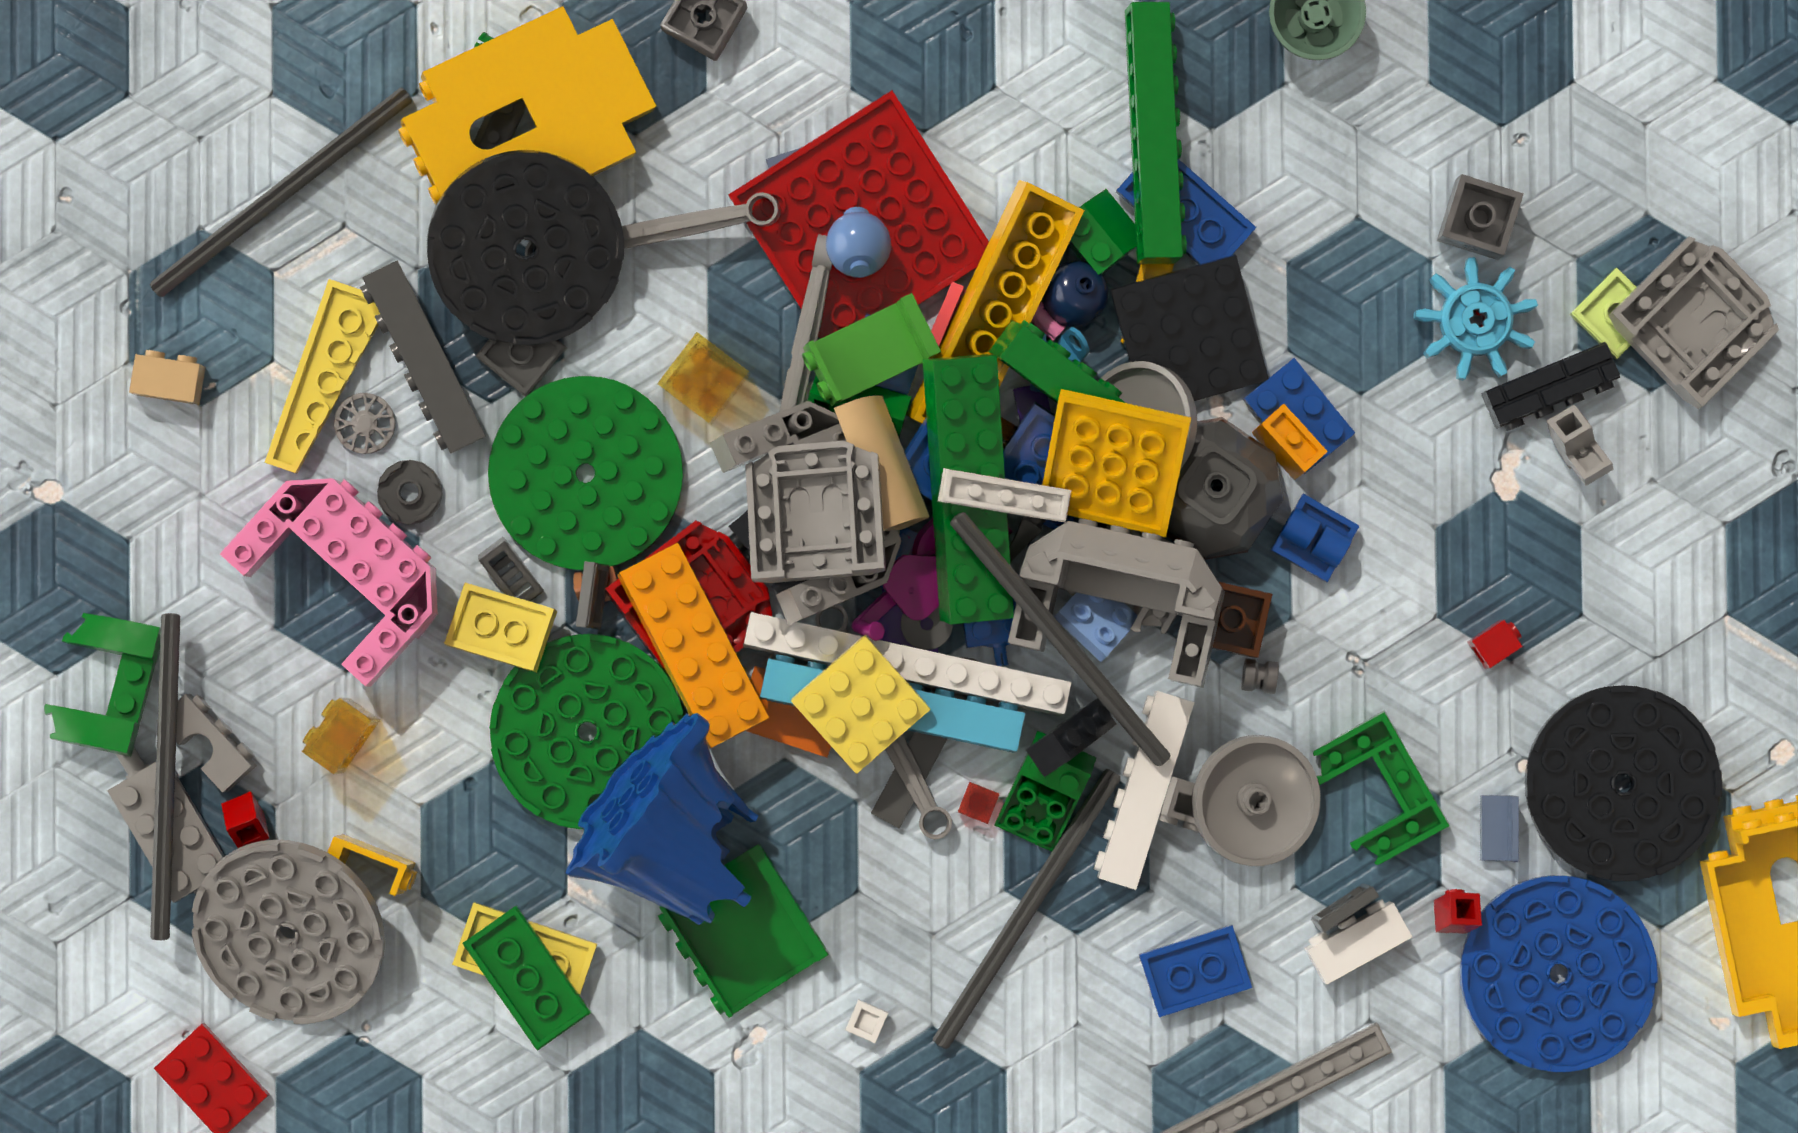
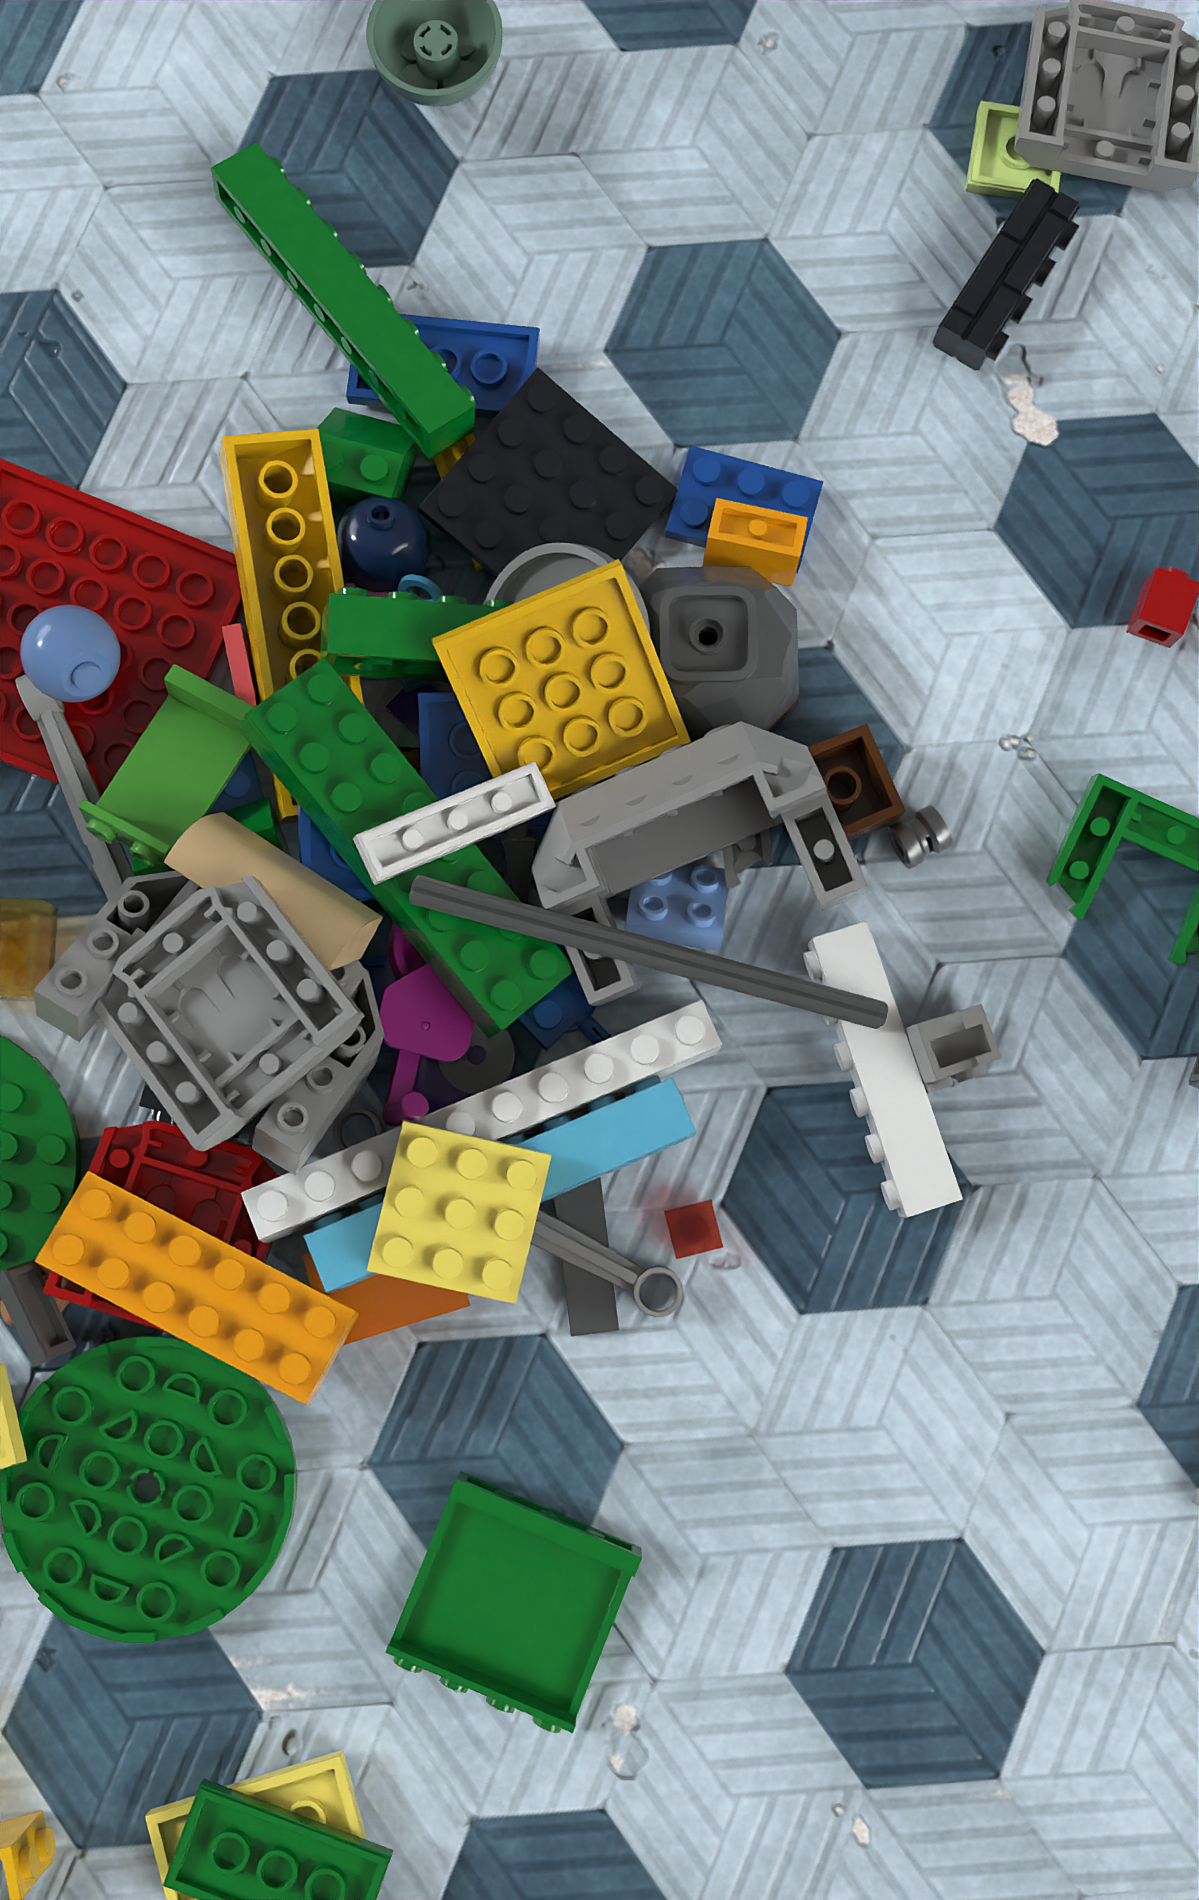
camera: 35 degrees left, 5 degrees down
blue piece [565,713,758,925] -> none
white plate [845,999,888,1043] -> none
dark grey axle [933,769,1121,1049] -> none
green slope [994,731,1097,852] -> none
black arch [1026,698,1116,777] -> none
blue plate [1139,925,1252,1017] -> none
light grey dish [1192,735,1320,866] -> none
blue plate [1270,493,1359,582] -> none
medium azure gear [1413,257,1538,381] -> none
flat silver brick [1436,174,1524,260] -> none
light grey brick [1547,404,1614,486] -> none

